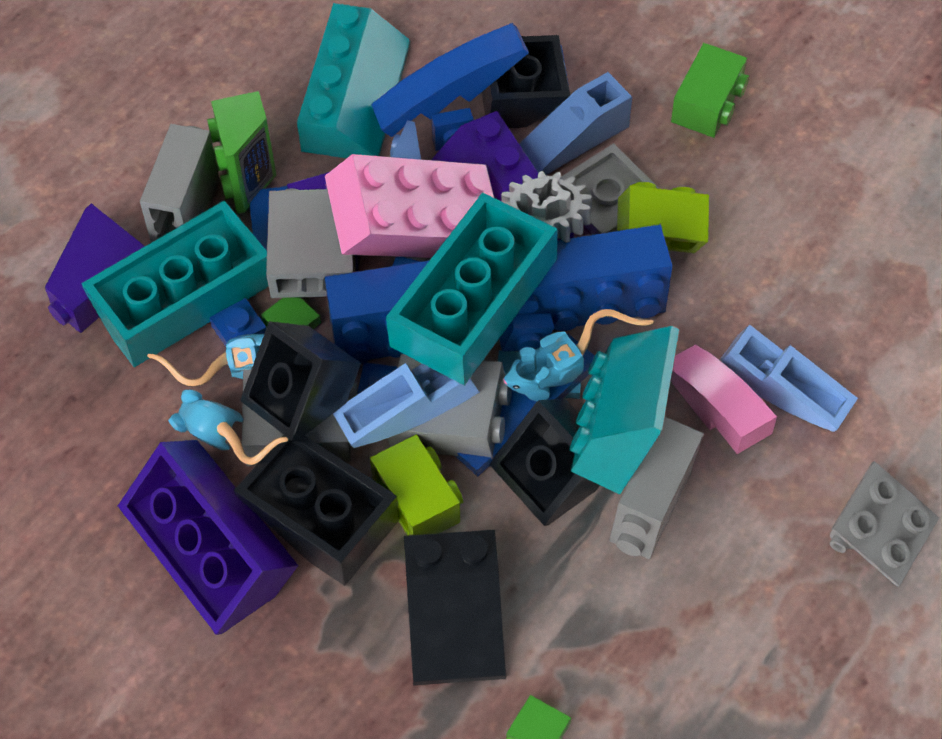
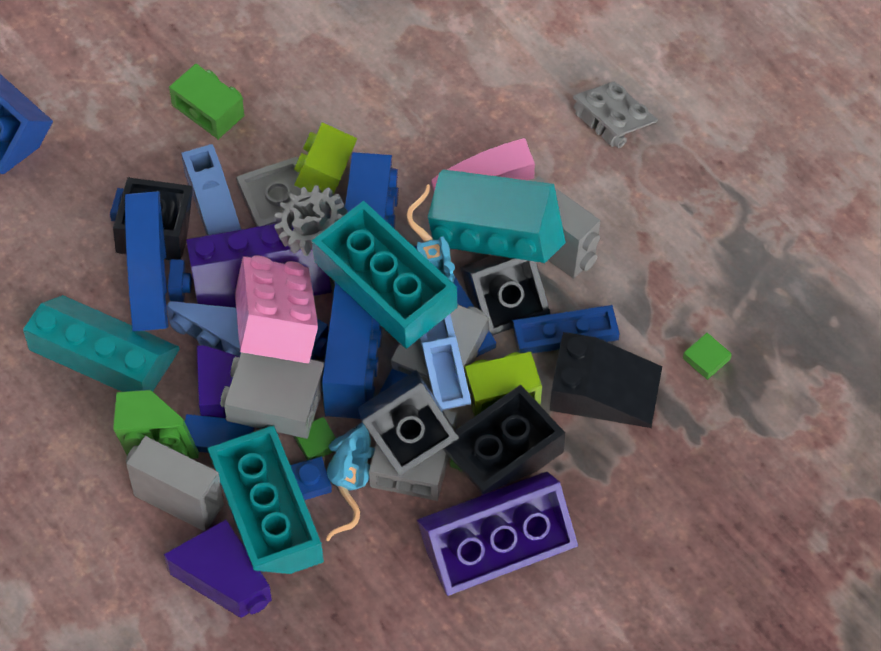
camera: 75 degrees left, 0 degrees up
medium azure animal [168,390,288,465] -> none
light blue slope [720,325,858,432] -> none
none -> blue plate [513,305,620,354]

